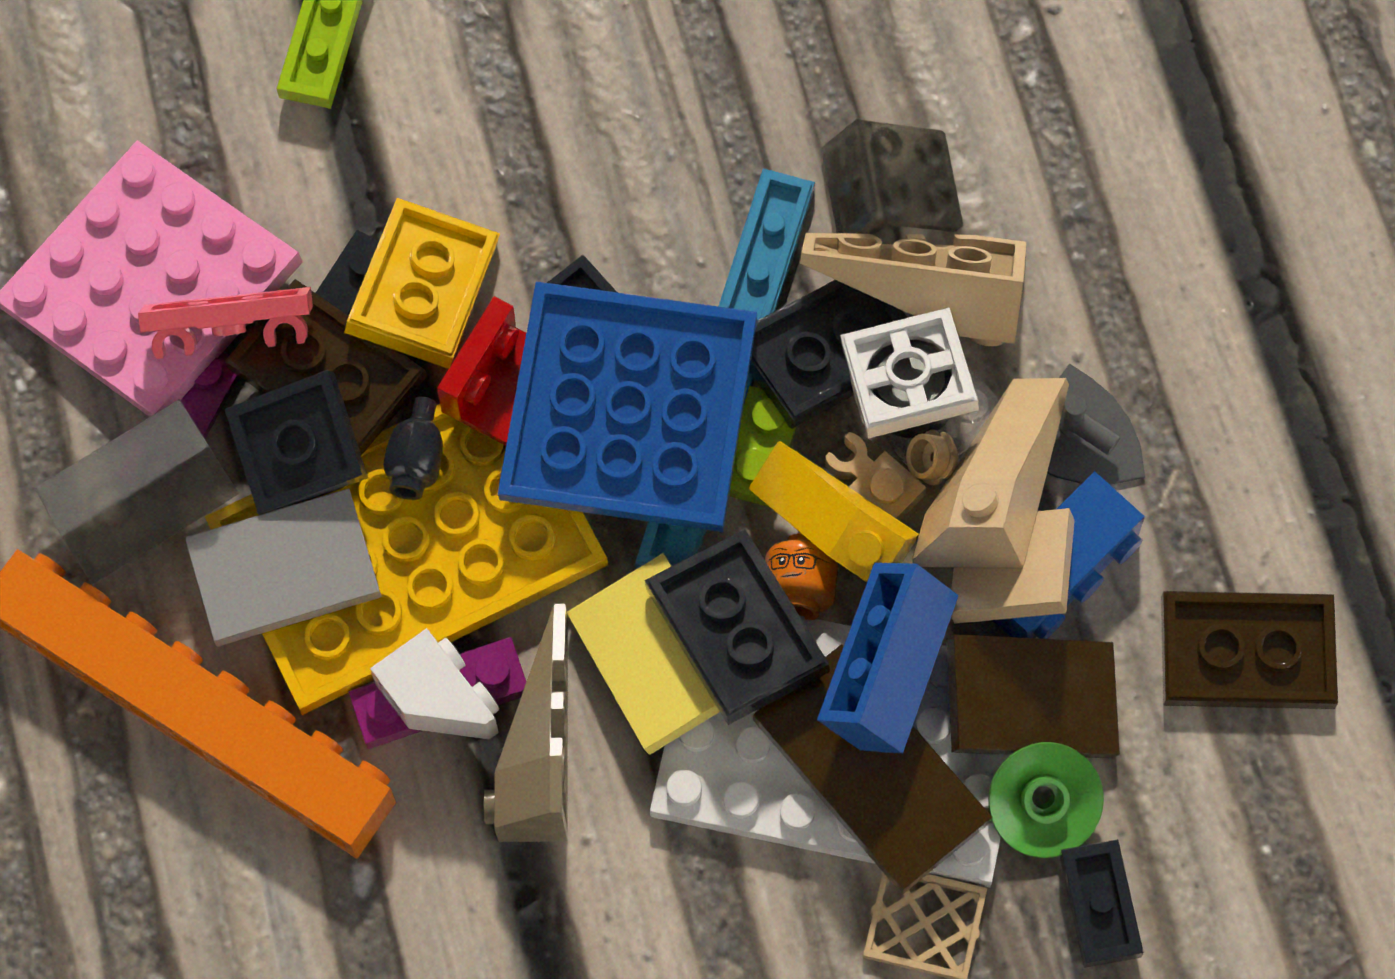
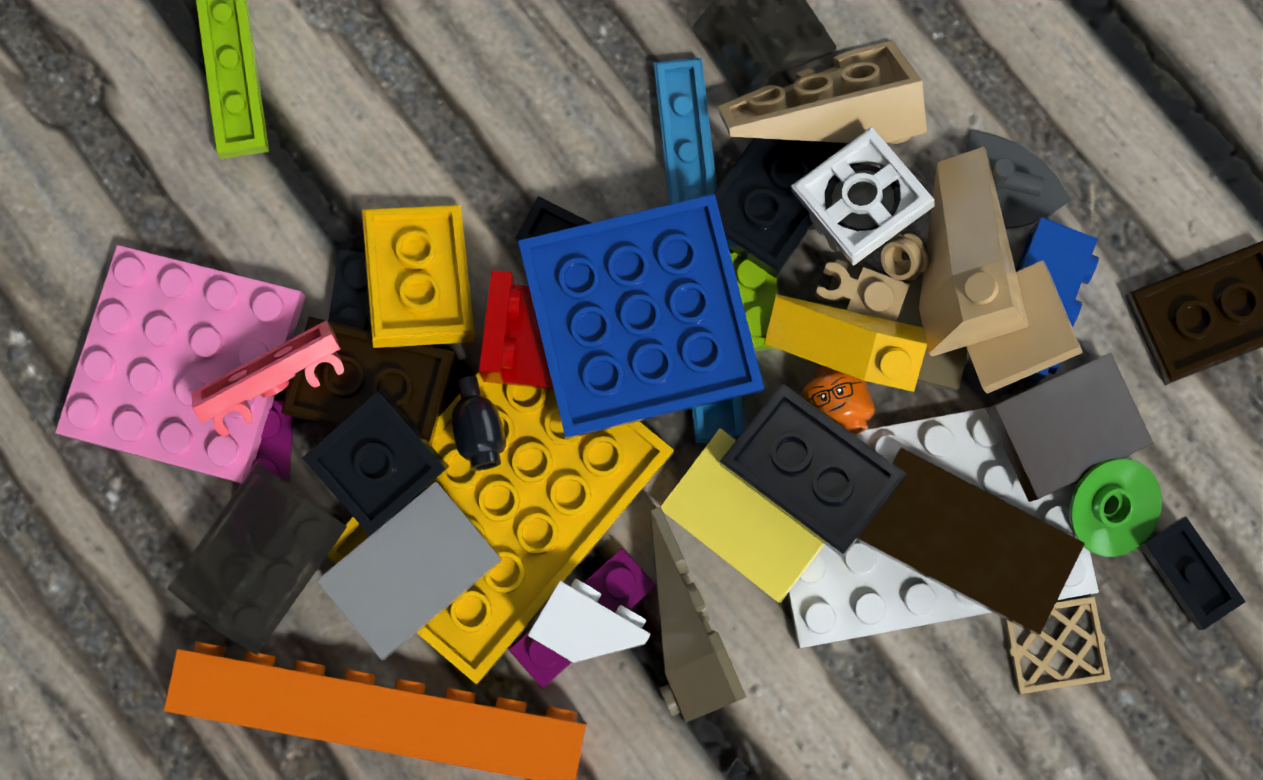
camera: 25 degrees left, 10 degrees up
blue brick [817,563,959,753] -> none

